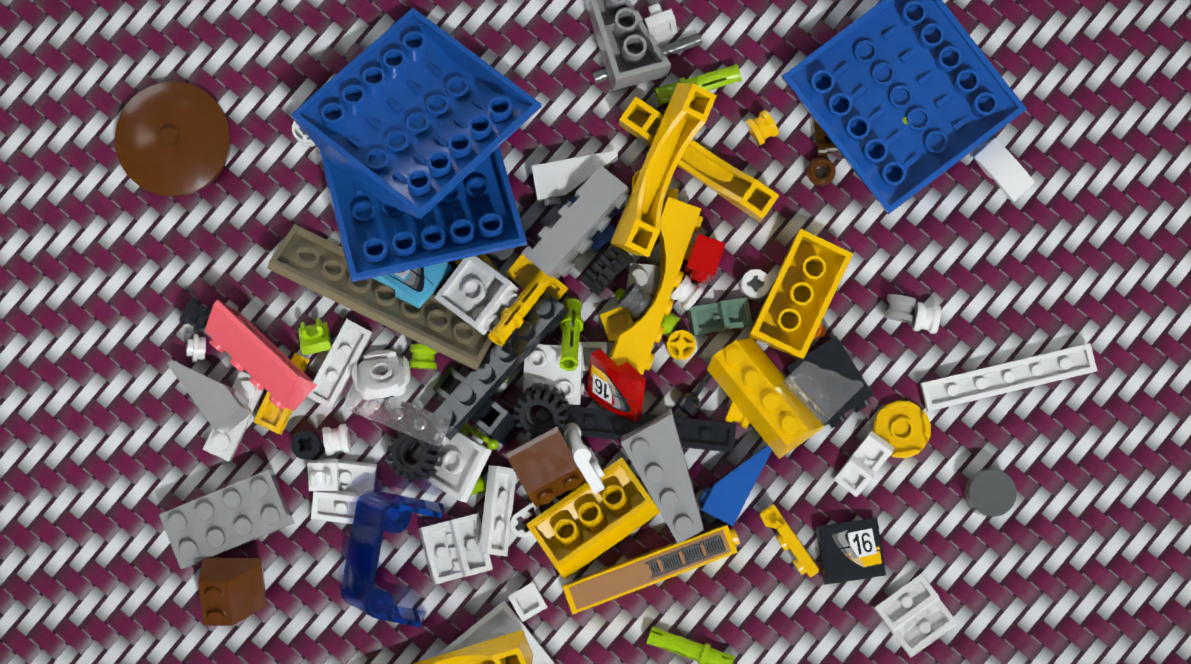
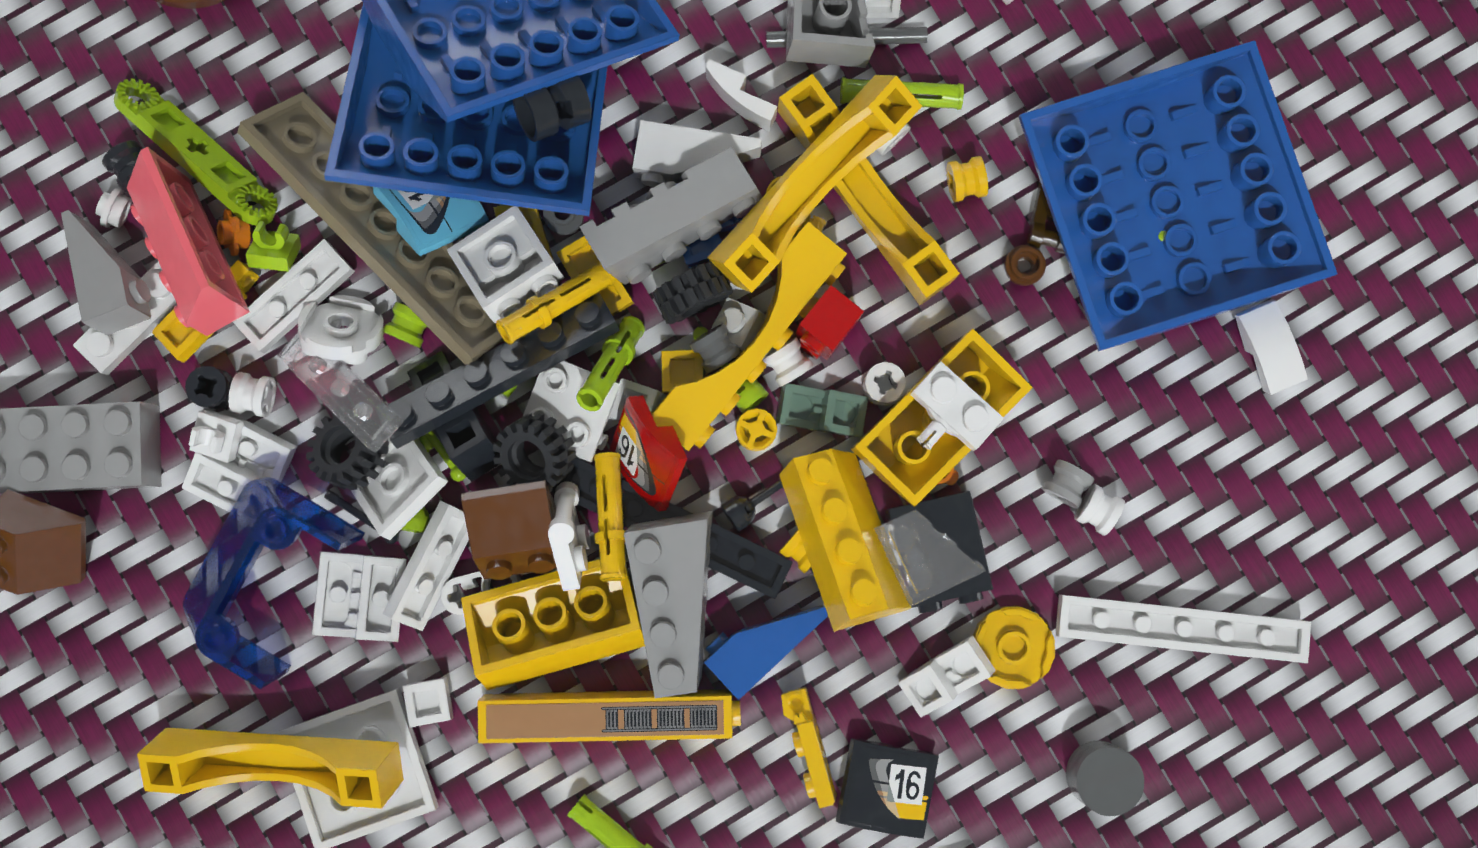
camera: 20 degrees right, 0 degrees up
none -> lime piece [114,78,278,226]
none -> orange plate [217,209,251,256]
none -> black hinge [324,490,399,544]
none -> black wheel [512,75,592,142]
none -> yellow pin [594,452,628,582]
none -> white slope [706,59,777,132]
none -> white plate [910,361,1004,451]

